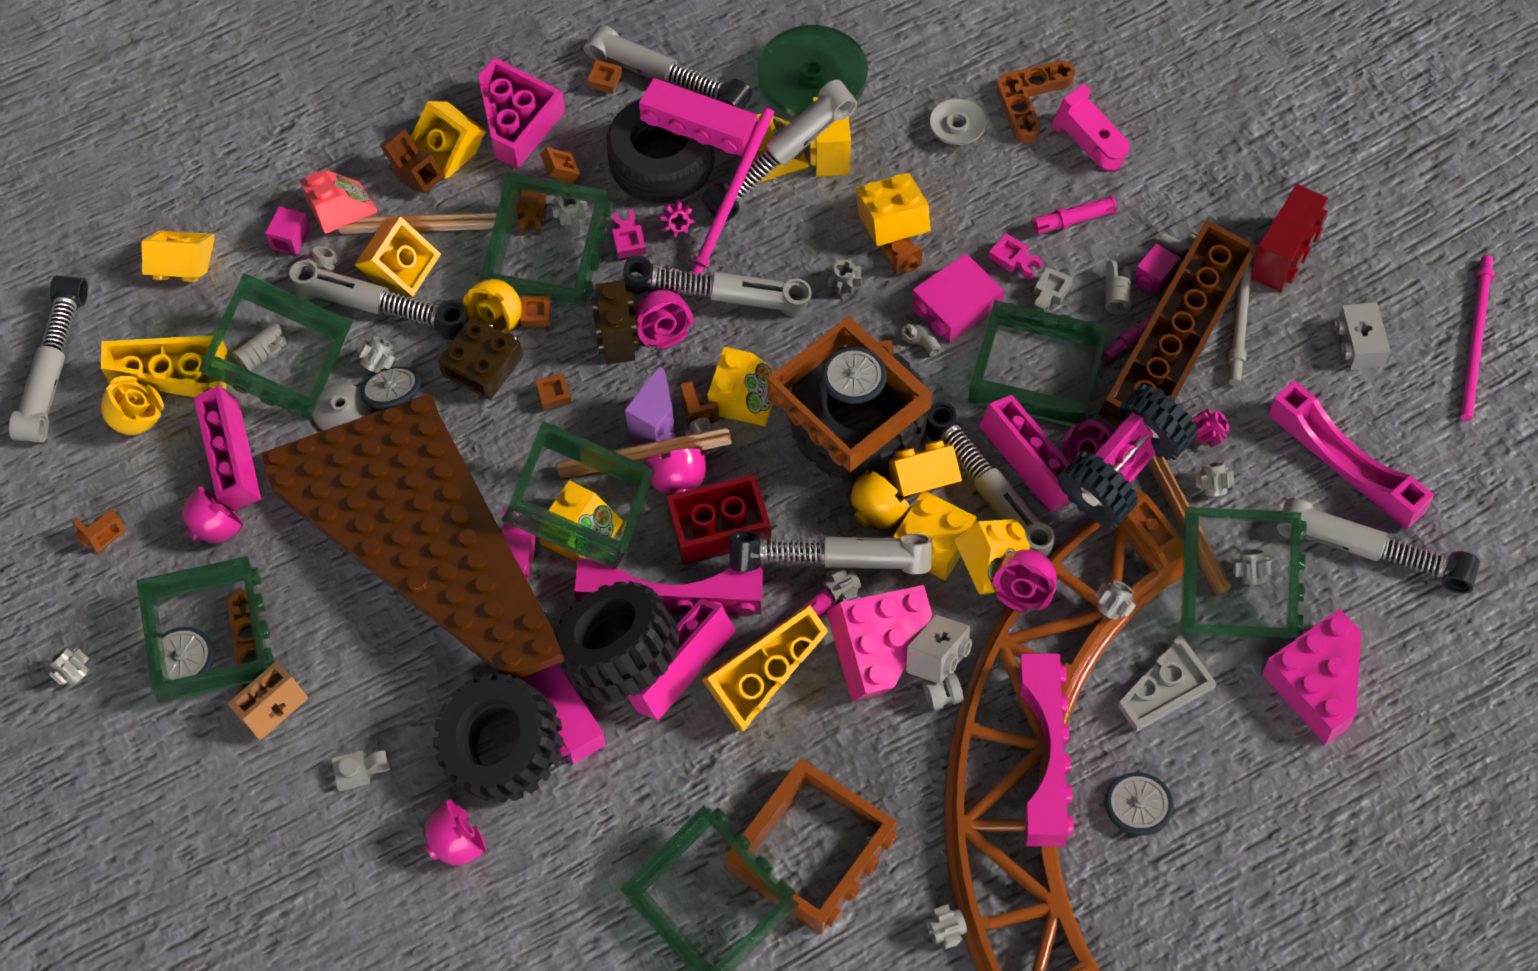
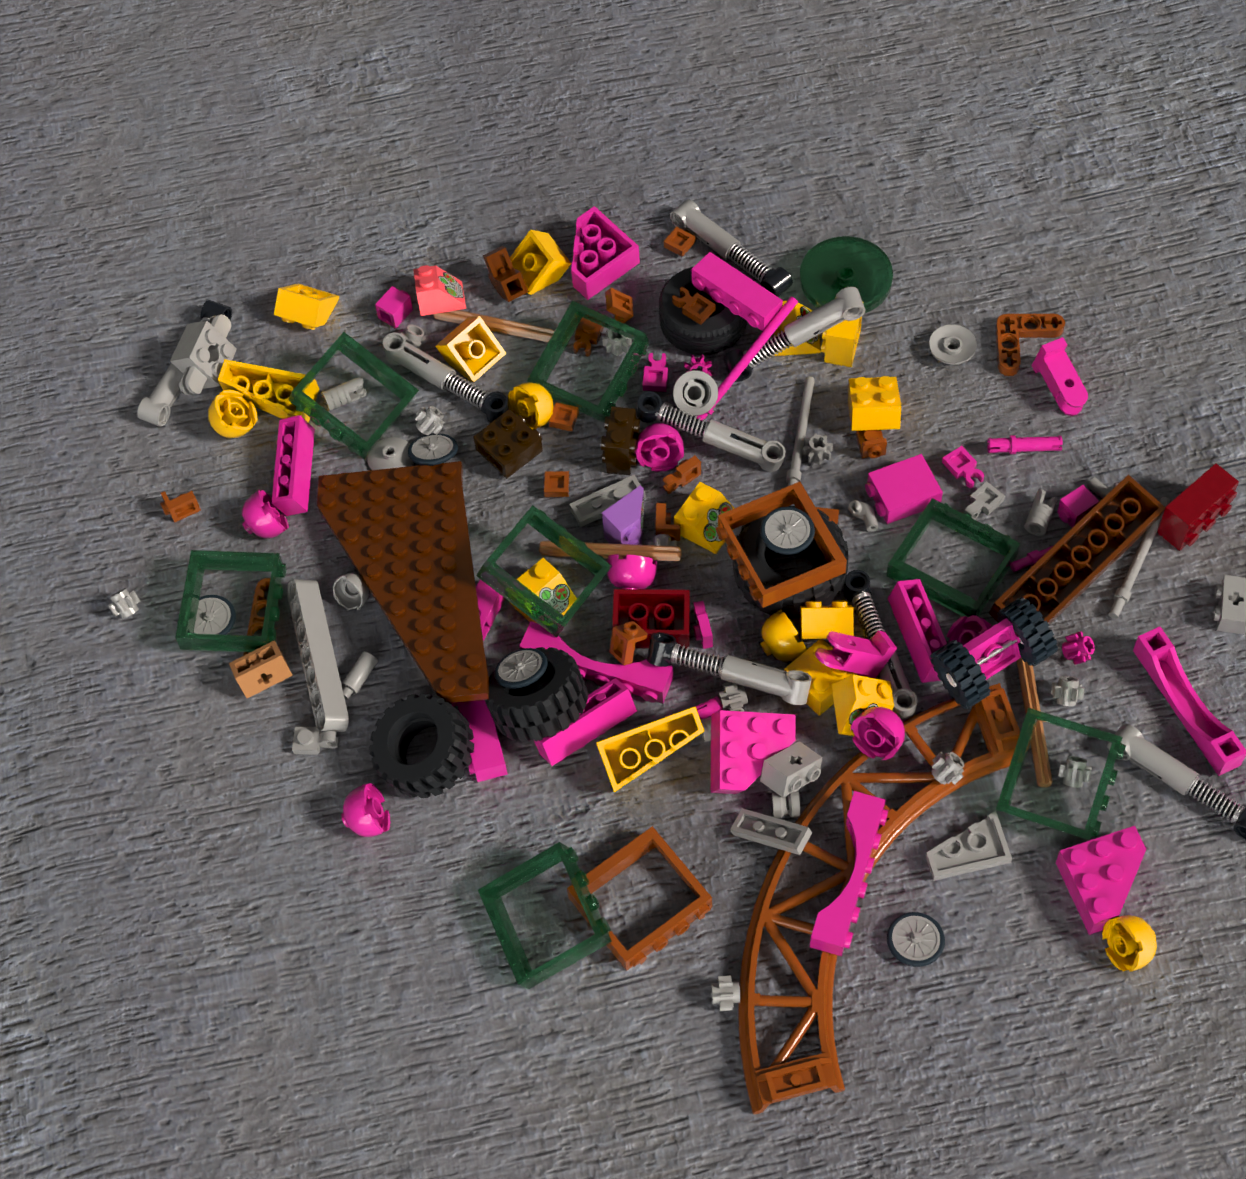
camera: 20 degrees right, 0 degrees up
none -> light grey brick [170,315,237,395]
none -> light grey beam [287,579,349,732]
none -> light grey hair [333,573,369,611]
none -> light grey cylinder [341,651,378,700]
none -> light grey wheel [494,648,548,688]
none -> light grey plate [569,475,646,527]
none -> dark orange bracket [609,621,647,666]
none -> dark orange plate [662,455,701,494]
none -> reddish brown plate [672,287,716,325]
none -> light grey piece [673,370,718,416]
none -> dark pink plate [693,601,713,649]
none -> light grey plate [730,808,812,855]
none -> light grey bar [786,376,815,486]
none -> dark pink piece [815,630,897,679]
none -> yellow cylinder [1102,915,1157,972]

